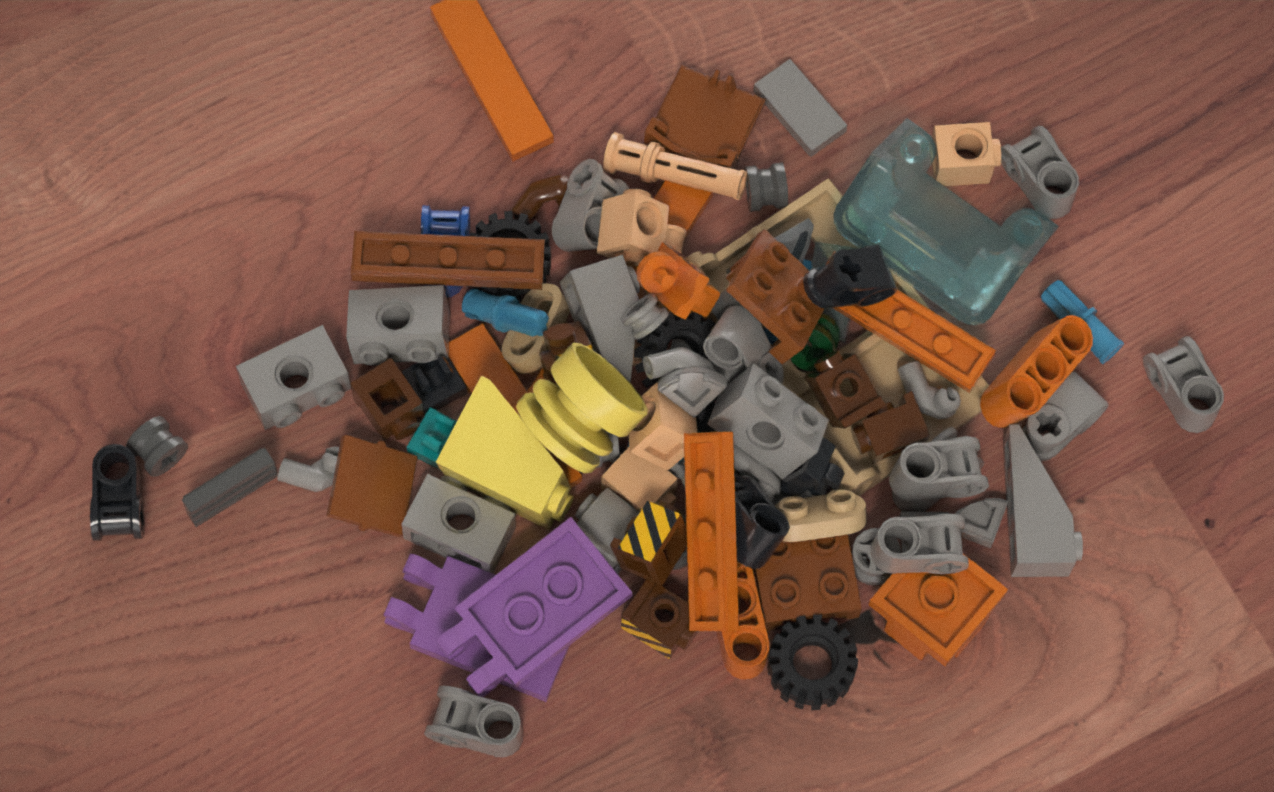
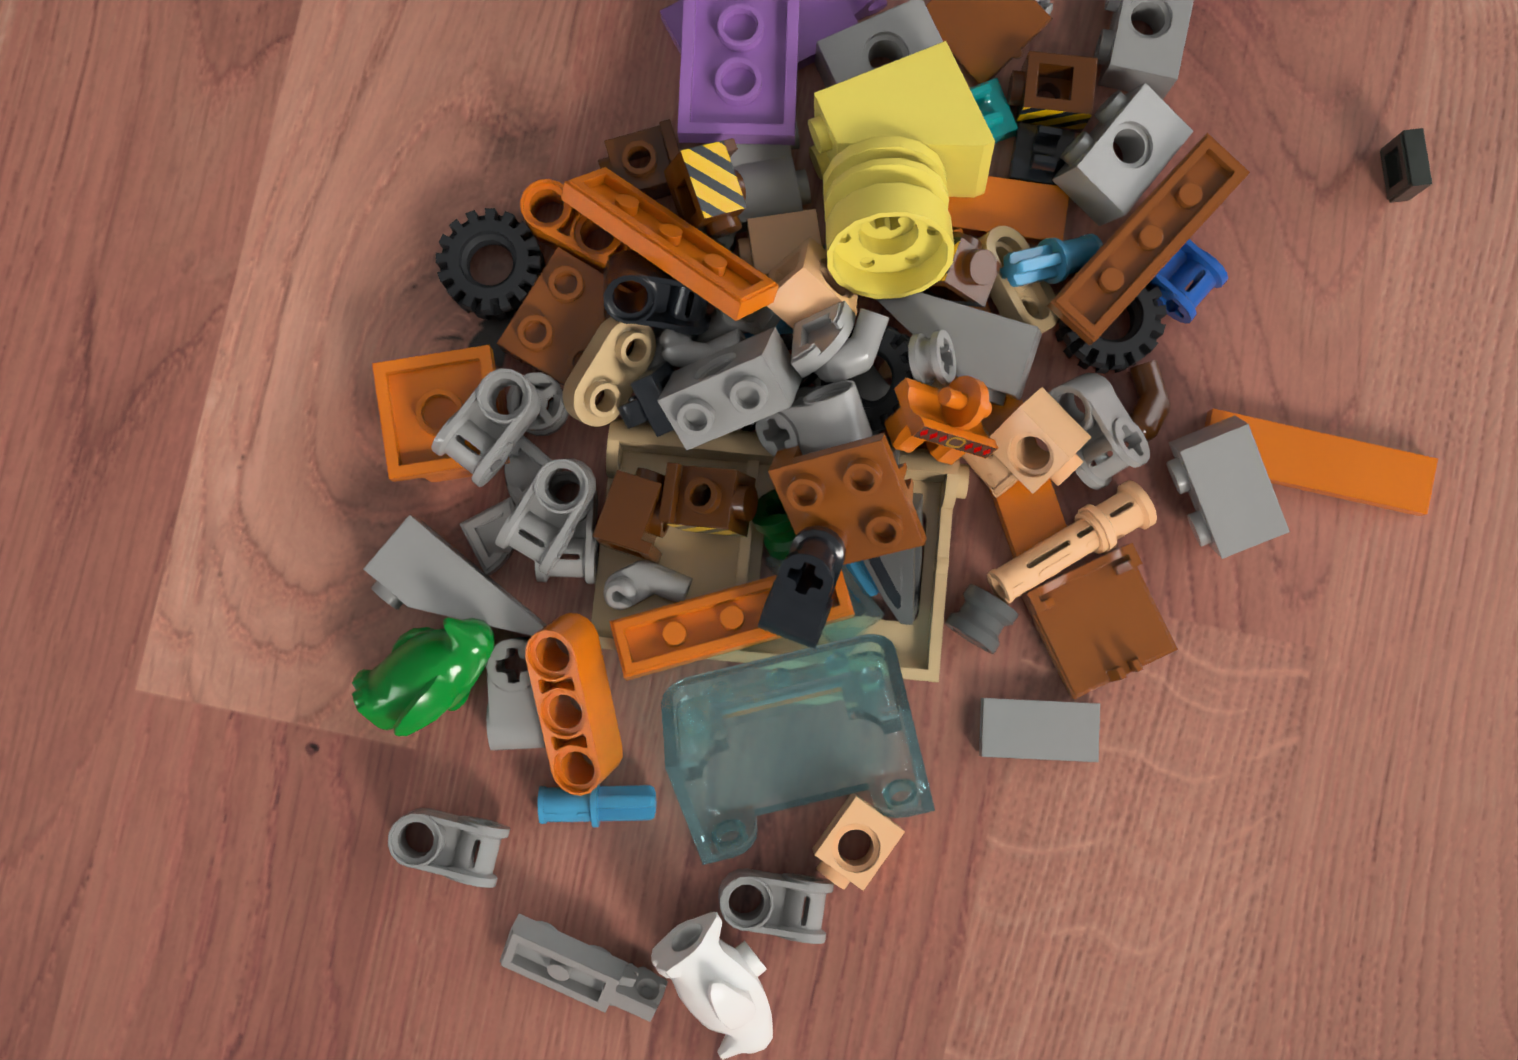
camera: 130 degrees right, 15 degrees up
none -> green animal [352,617,494,737]
none -> light grey hinge [499,914,668,1022]
none -> white animal [651,912,773,1059]
none -> light grey brick [1166,415,1290,559]
none -> pearl dark grey tile [1380,128,1433,203]

